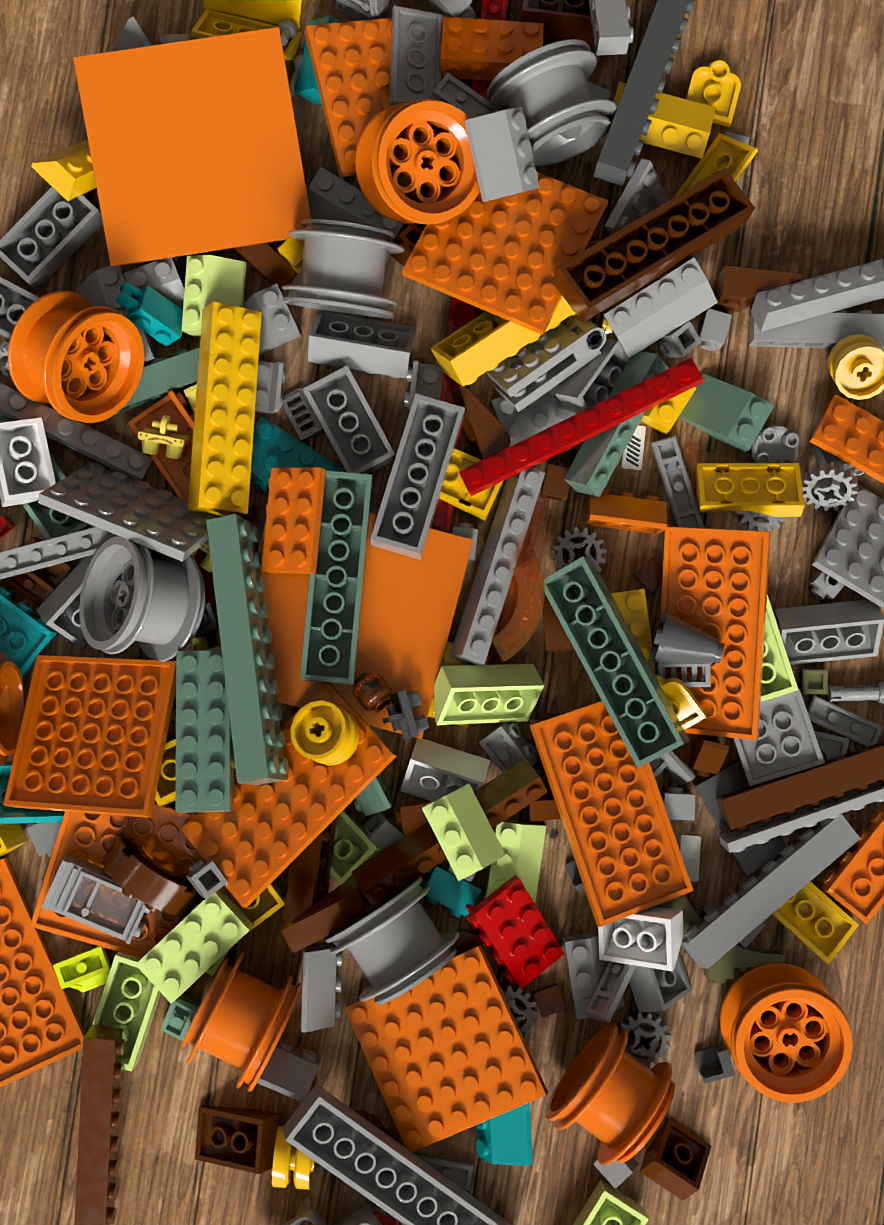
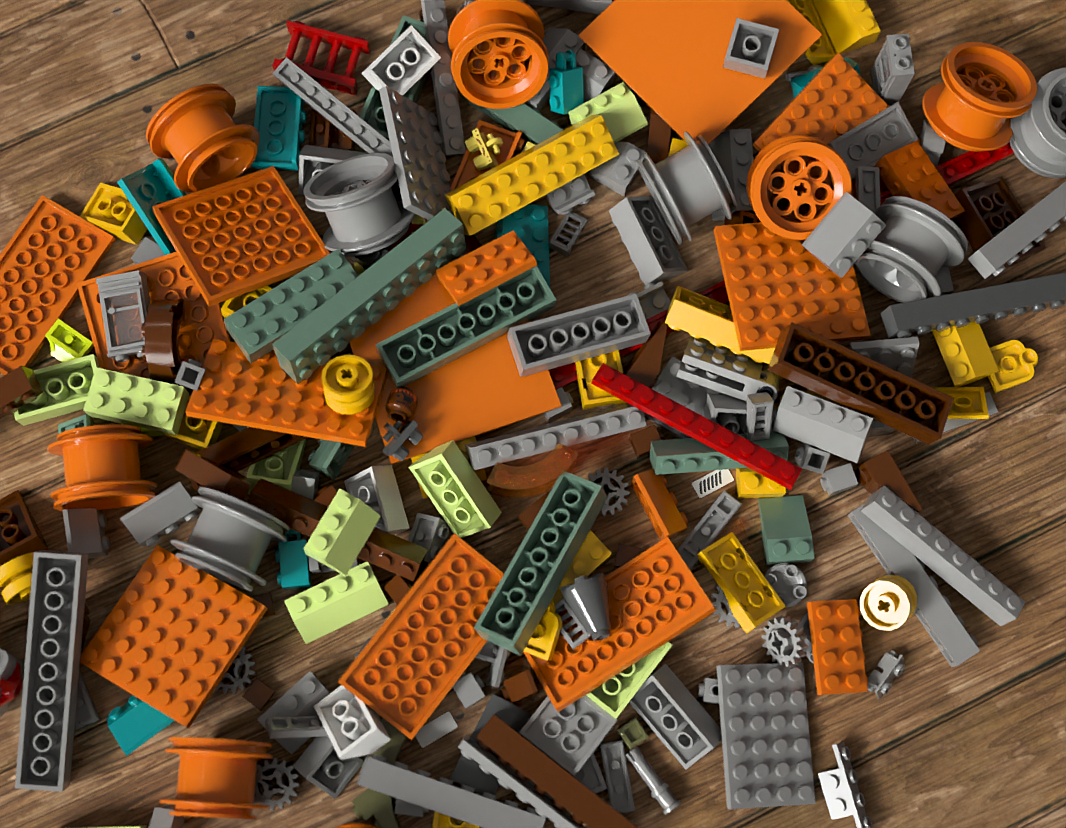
camera: 55 degrees right, 10 degrees down
light grey bar [278,20,297,46] -> none
light grey brick [302,366,396,474] -> none
red bracket [465,875,565,989] -> none
none -> light grey brick [723,18,779,79]
none -> light grey slope [747,392,774,441]

